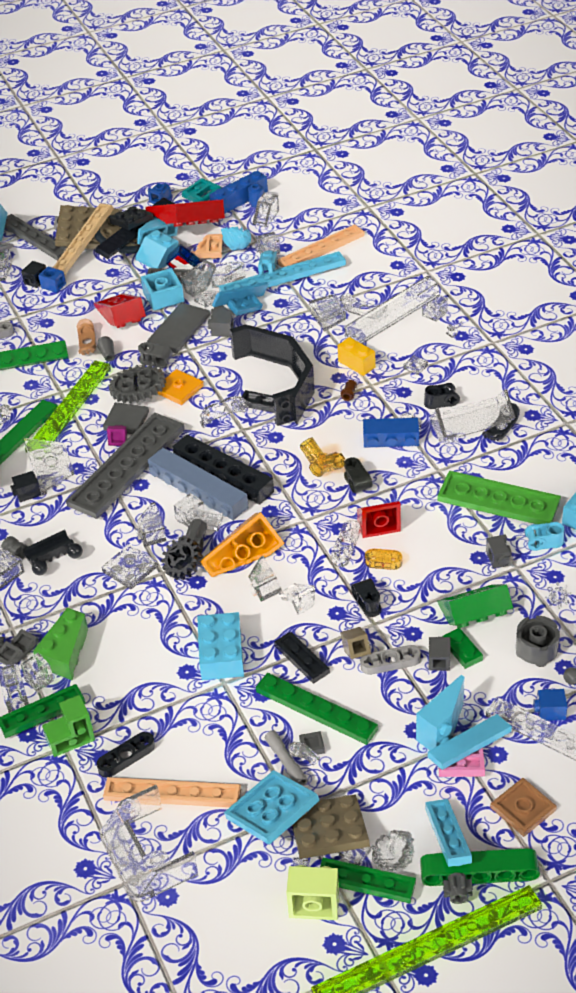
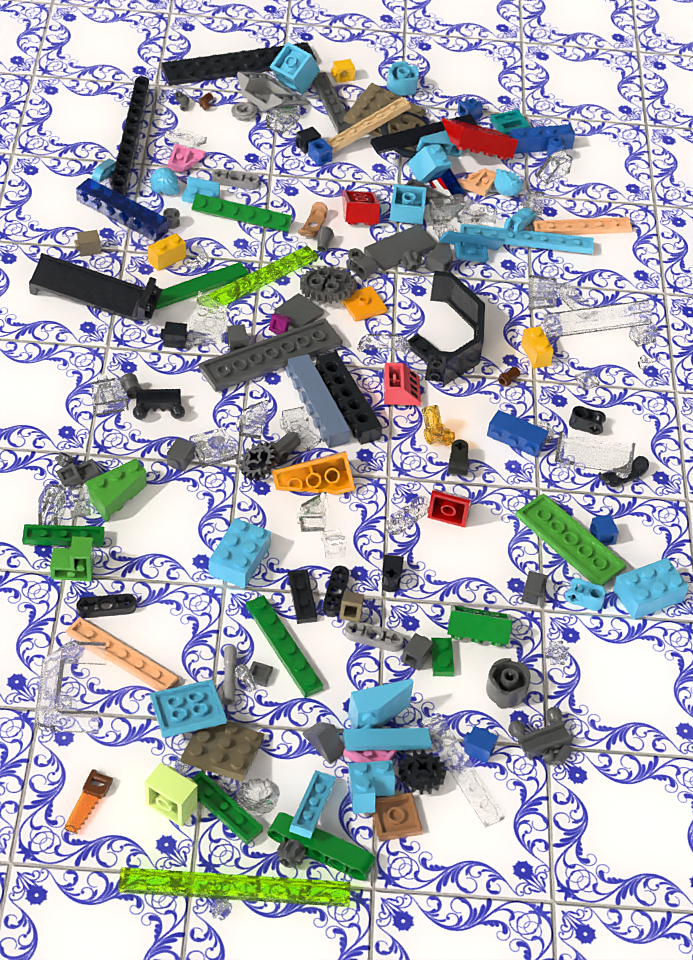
camera: 20 degrees right, 5 degrees up
black plate [109,206,154,230] -> none
clear yellow beam [365,548,402,570] -> none
none -> clear orange piece [65,769,113,834]
none -> dark grey brick [167,438,195,472]
none -> clear plate [211,898,232,921]
none -> dark grey brick [226,324,248,352]
none -> dark grey slope [302,722,345,764]
none -> black beam [323,565,350,617]
none -> yellow brick [331,59,355,83]
none -> medium azure brick [348,760,395,814]
none -> coral slope [383,363,421,405]
none -> medium azure brick [387,61,419,96]
none -> black gear [398,750,446,795]
none -> dark grey gear [400,250,423,272]
none -> blue brick [589,515,619,546]

